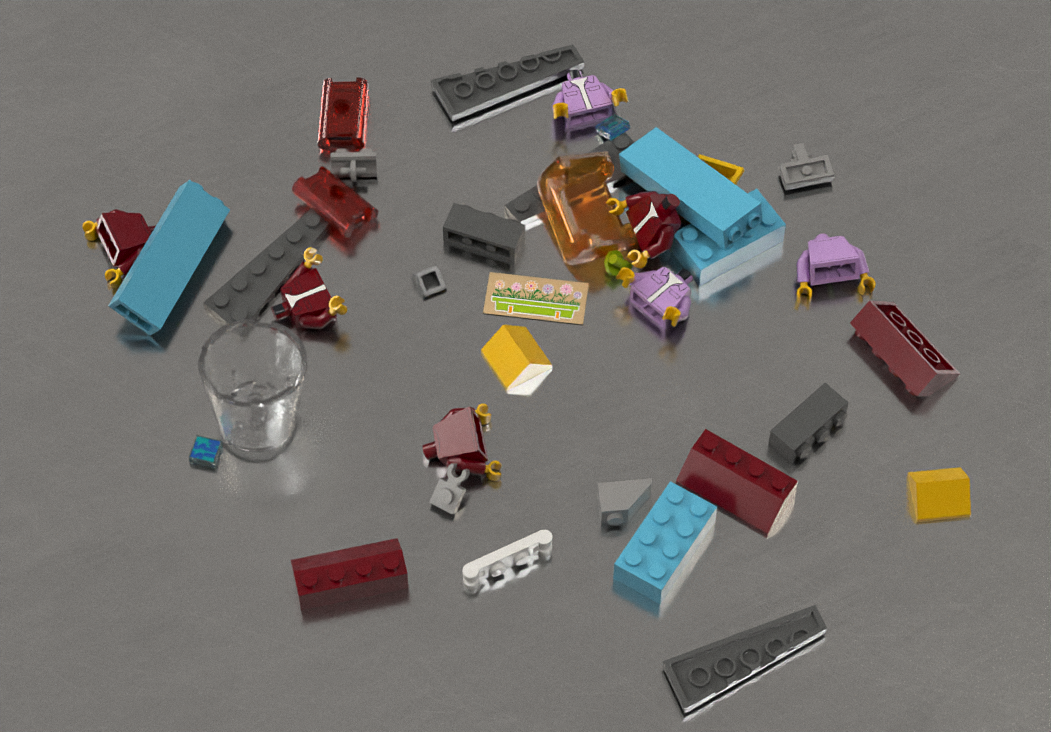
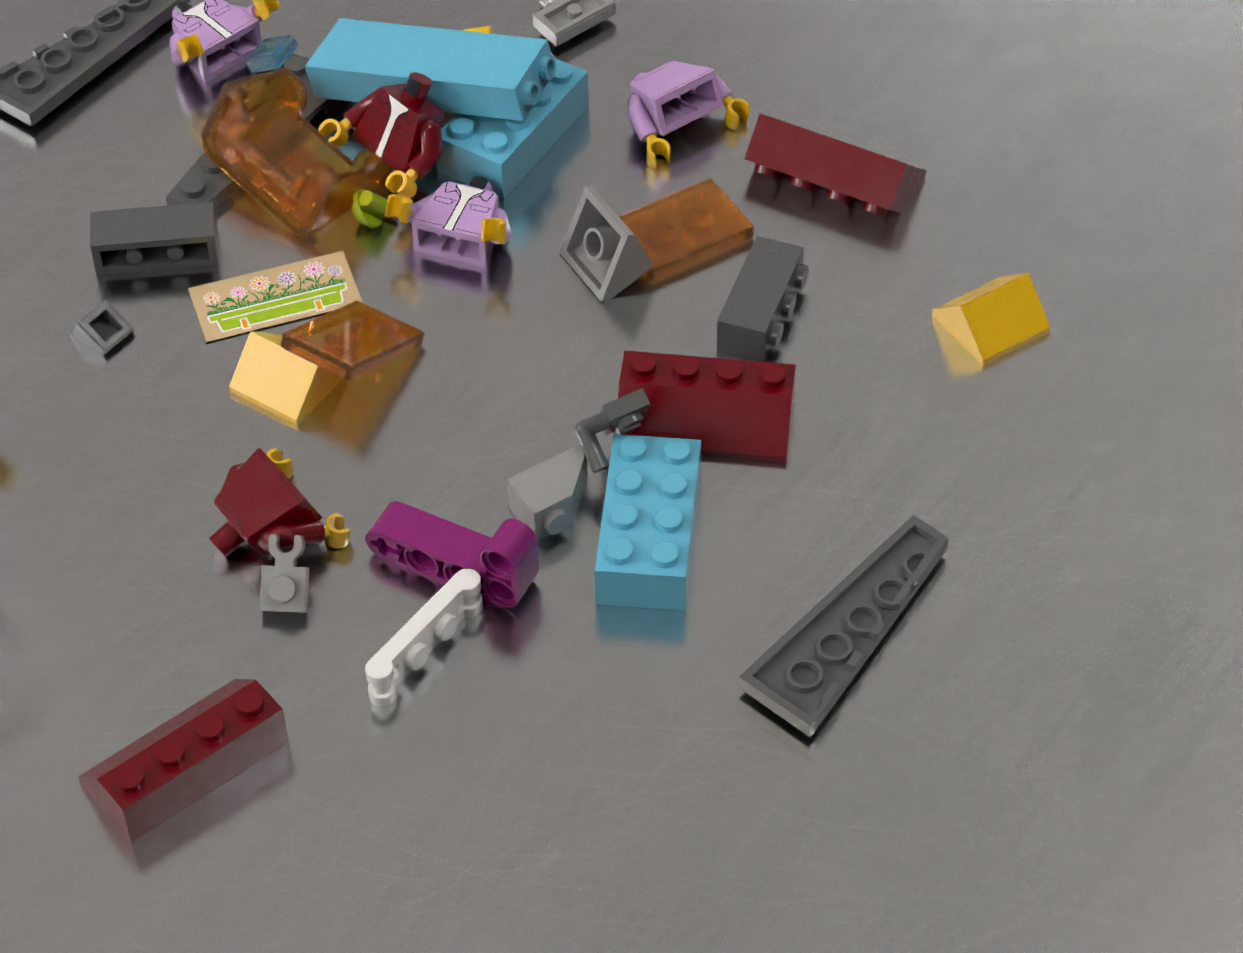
camera: 25 degrees left, 10 degrees down
none -> clear orange tile [281,300,424,380]
none -> magenta beam [365,501,539,608]
none -> light grey slope [559,186,654,302]
none -> dark grey plate [575,388,650,473]
none -> clear orange tile [620,178,754,282]

